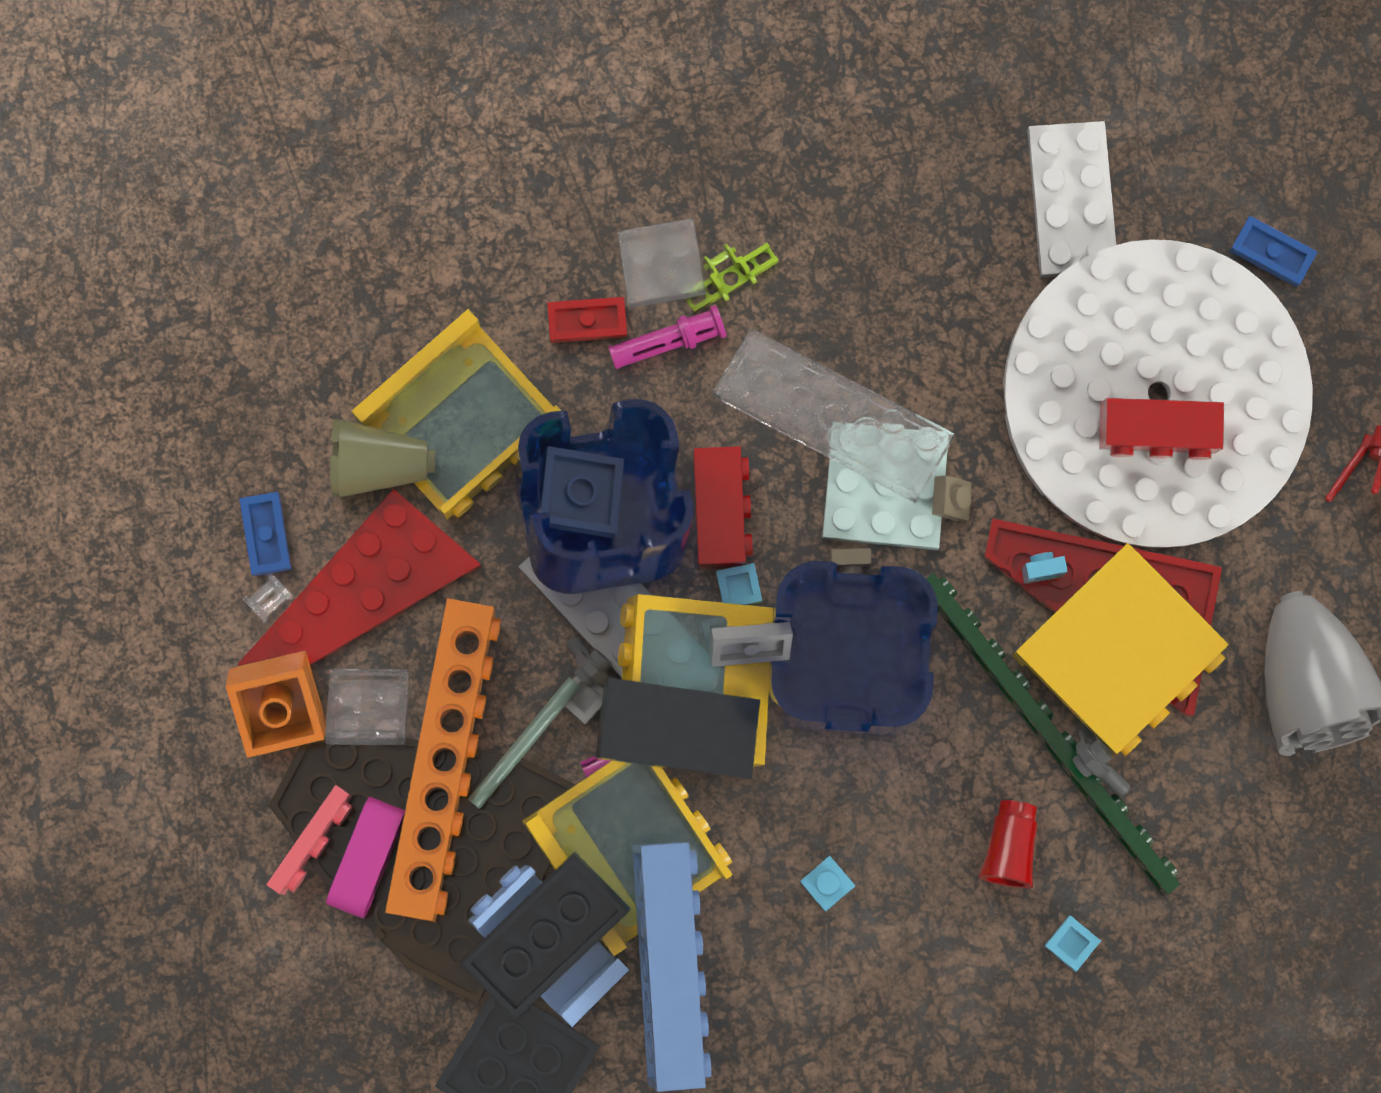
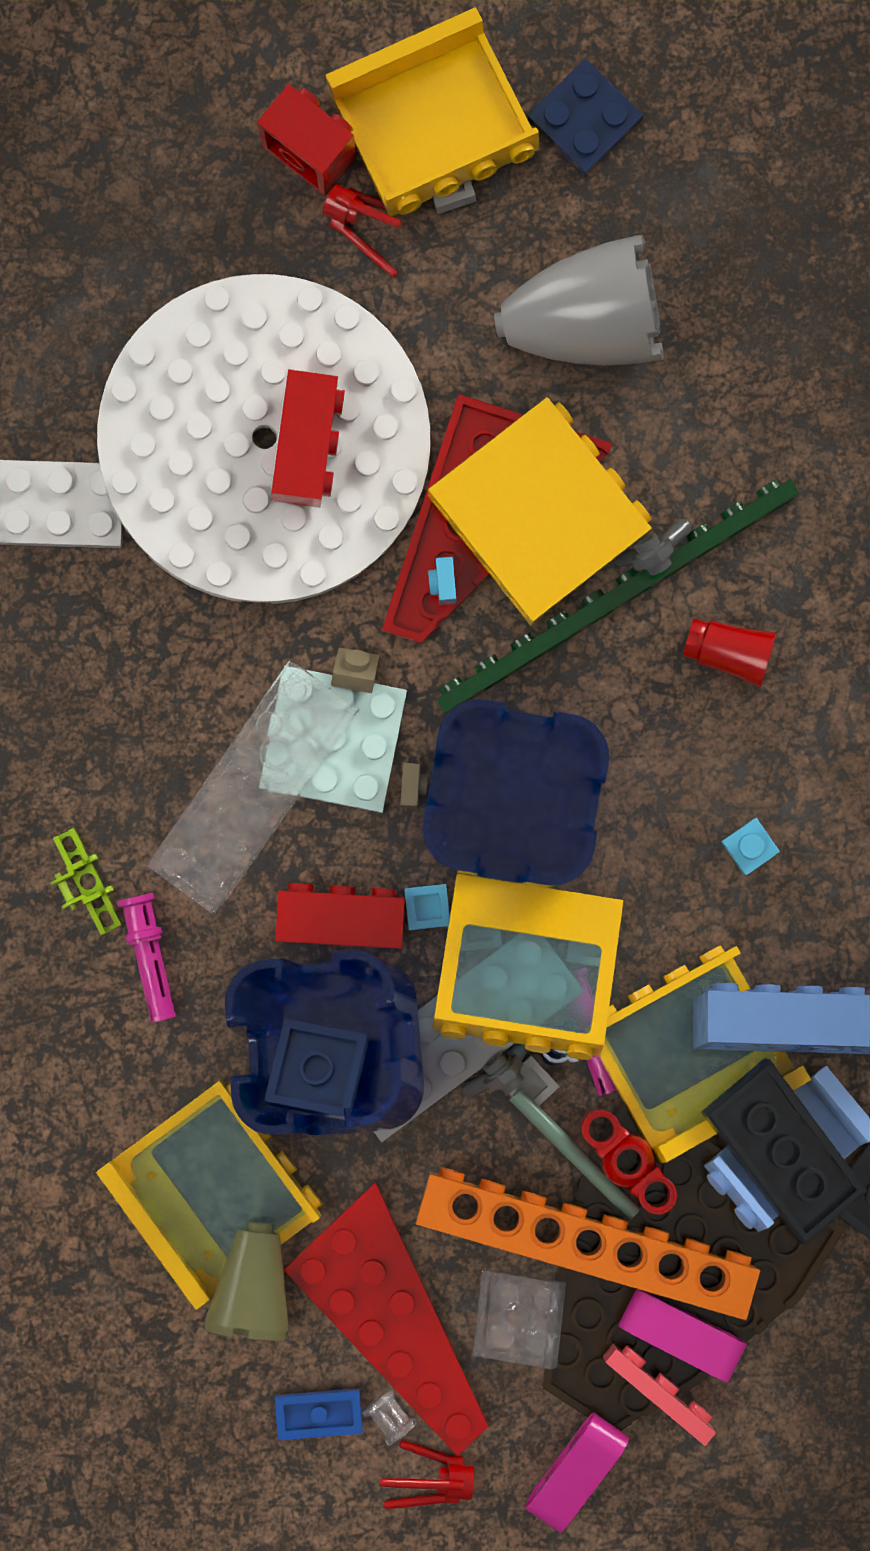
camera: 85 degrees left, 5 degrees up
orange brick [225,650,326,758] -> none
red plate [547,297,627,343] -> none
black tile [596,677,760,779] -> none
clear plate [618,218,706,308] -> none
light grey plate [709,622,793,667] -> none
medium azure plate [1044,915,1101,972] -> none
blue plate [1229,215,1317,288] -> none
none -> red plant [379,1440,474,1509]
none -> dark pink beam [524,1412,629,1533]
none -> red piece [580,1108,677,1215]

